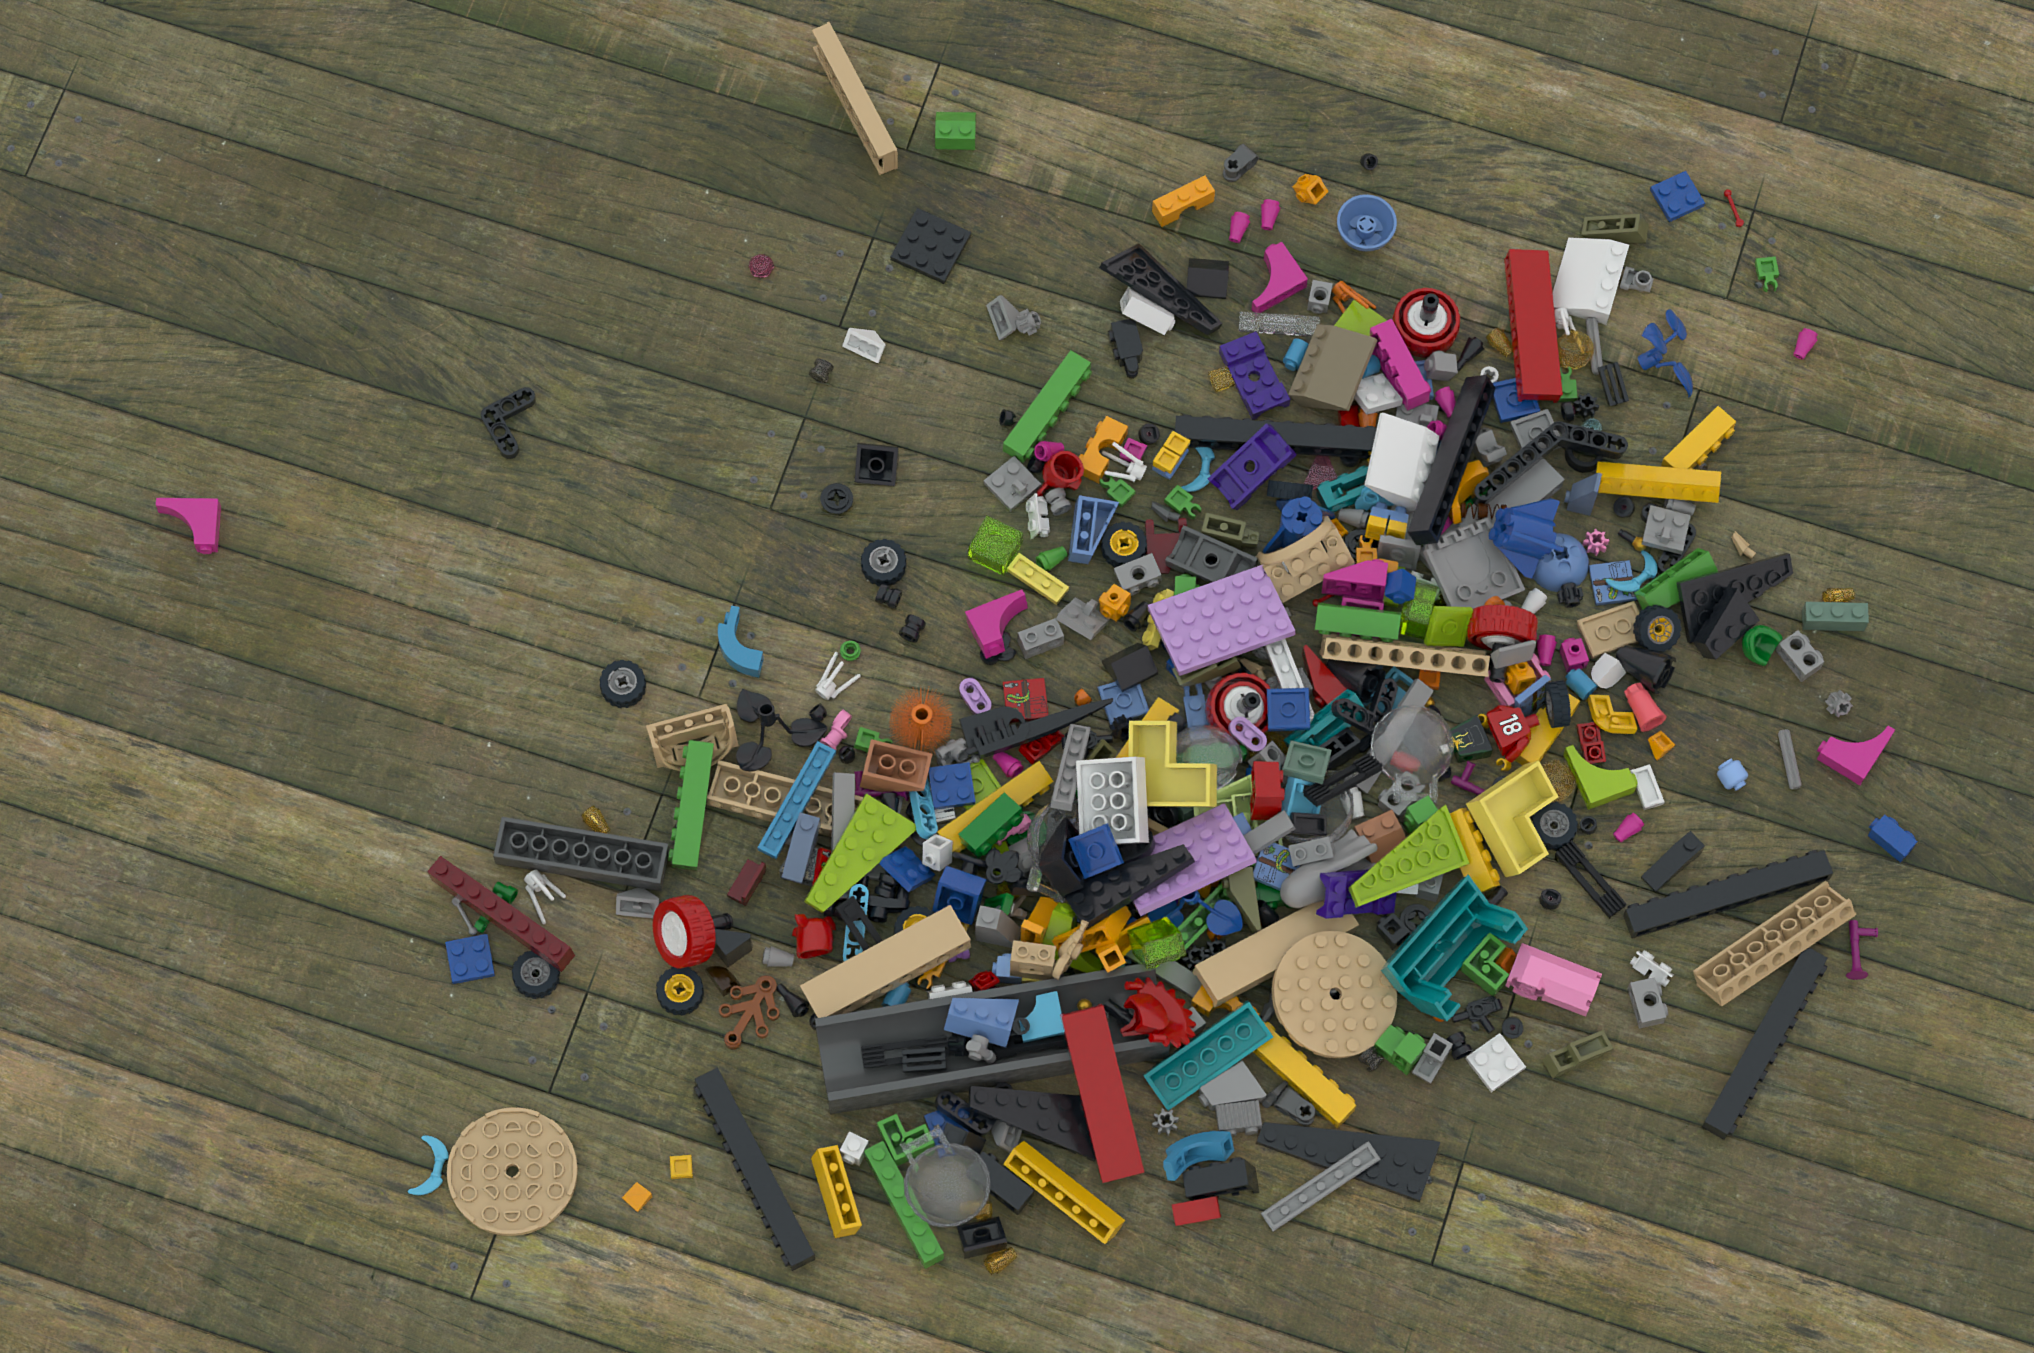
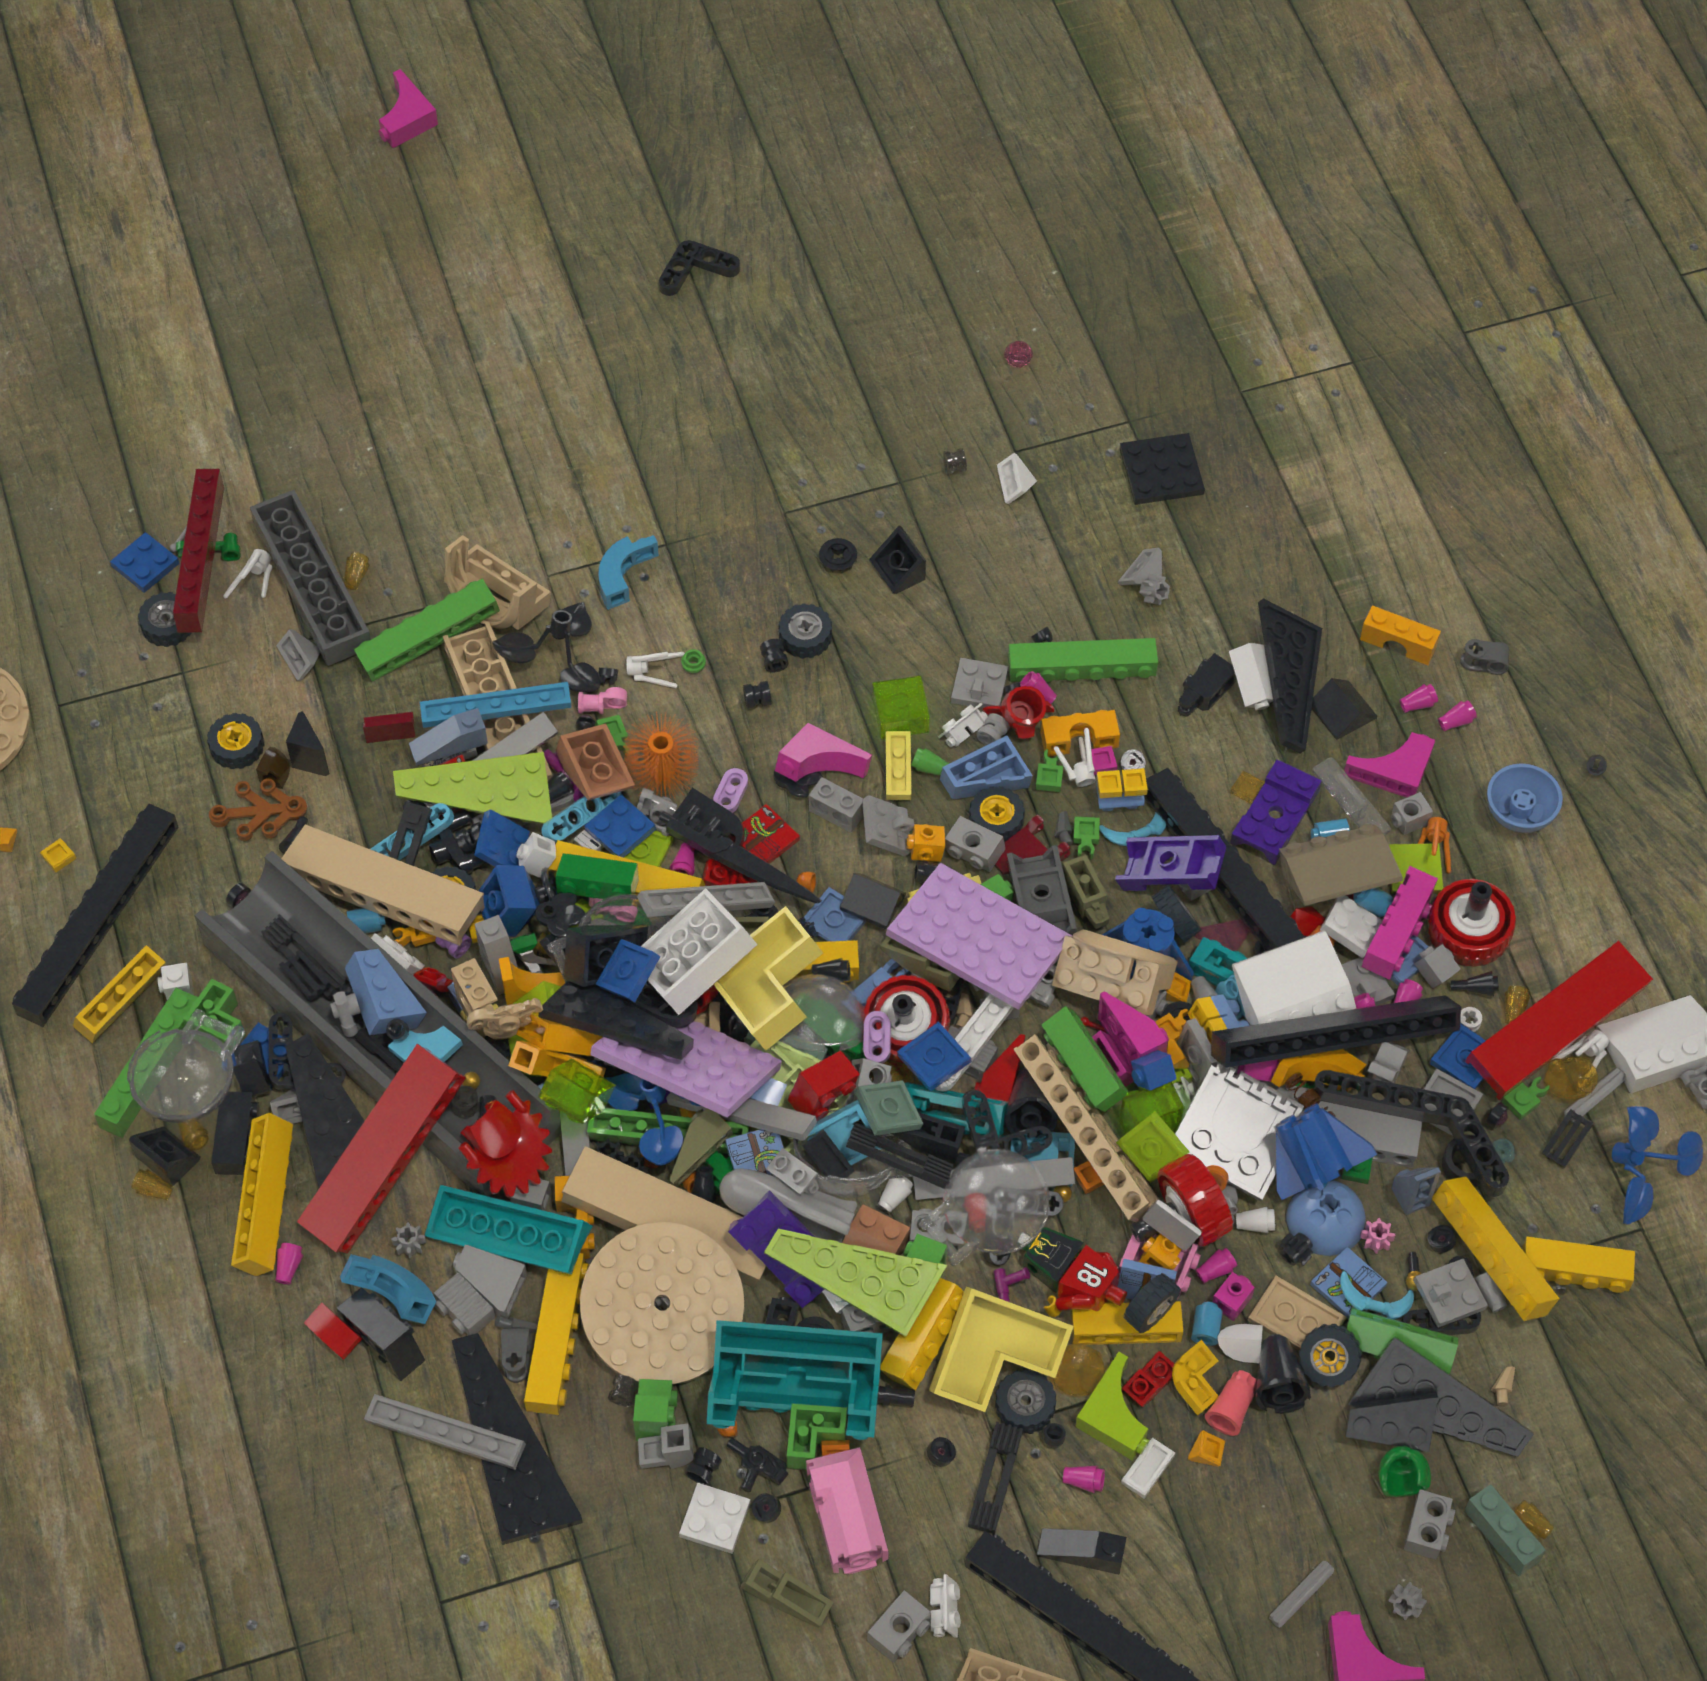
camera: 55 degrees right, 10 degrees down
black wheel [599,660,646,708] -> none
red wheel [653,895,733,969] -> none
light grey cone [762,946,794,967] -> none
red piece [792,914,836,959] -> none
tan tile [812,22,898,175] -> none
bright green slope [935,112,976,150] -> none
light orange brick [1292,174,1329,205] -> none
black gear [1573,393,1599,419] -> none
light blue head [1717,758,1748,791] -> none
none -> black tile [226,883,251,908]
none -> dark pink cone [275,1243,304,1285]

